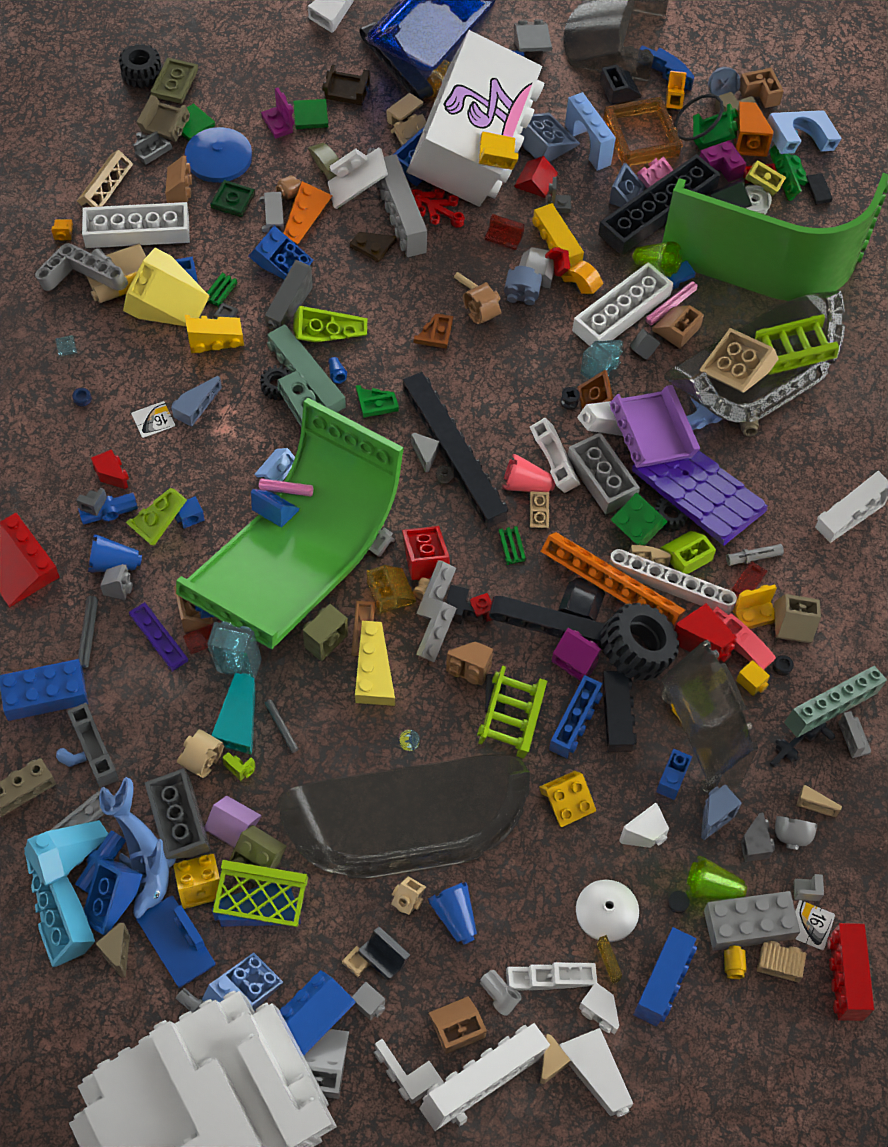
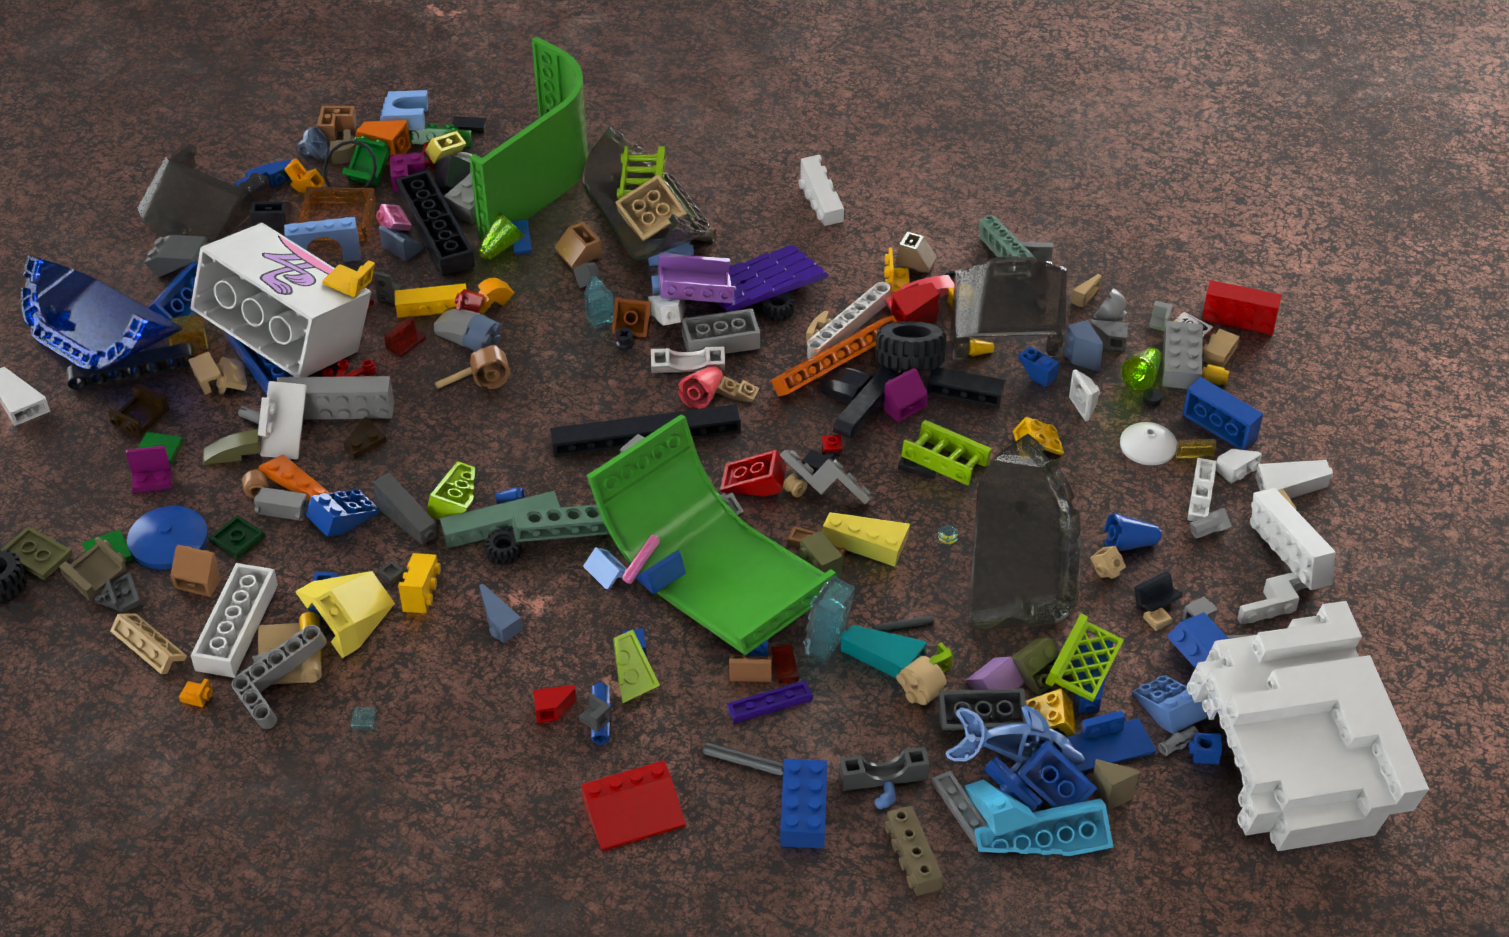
camera: 70 degrees left, 15 degrees down
dark blue tile [72,388,92,406] -> none
blue cone [88,534,142,573] -> none
light grey slope [100,564,133,600] -> none
sticker [131,401,175,438] -> none
green tile [207,272,238,307] -> none
green wing [356,385,399,418] -> none
clear yellow slope [366,565,416,614] -> none
dark orange wing [413,314,453,349] -> none
medium nougat slope [428,996,487,1054] -> none
medium nougat slope [446,642,493,685] -> none
green tile [499,526,526,565] -> none
blue brick [549,675,603,758] -> none
white brick [572,262,673,352] -> none
green brick [611,492,668,546] -> none
bright pink axle [645,281,698,326] -> none
lime slope [660,531,716,574] -> none
light grey pin [726,543,784,566] -> none
clear red tile [731,561,767,596] -> none

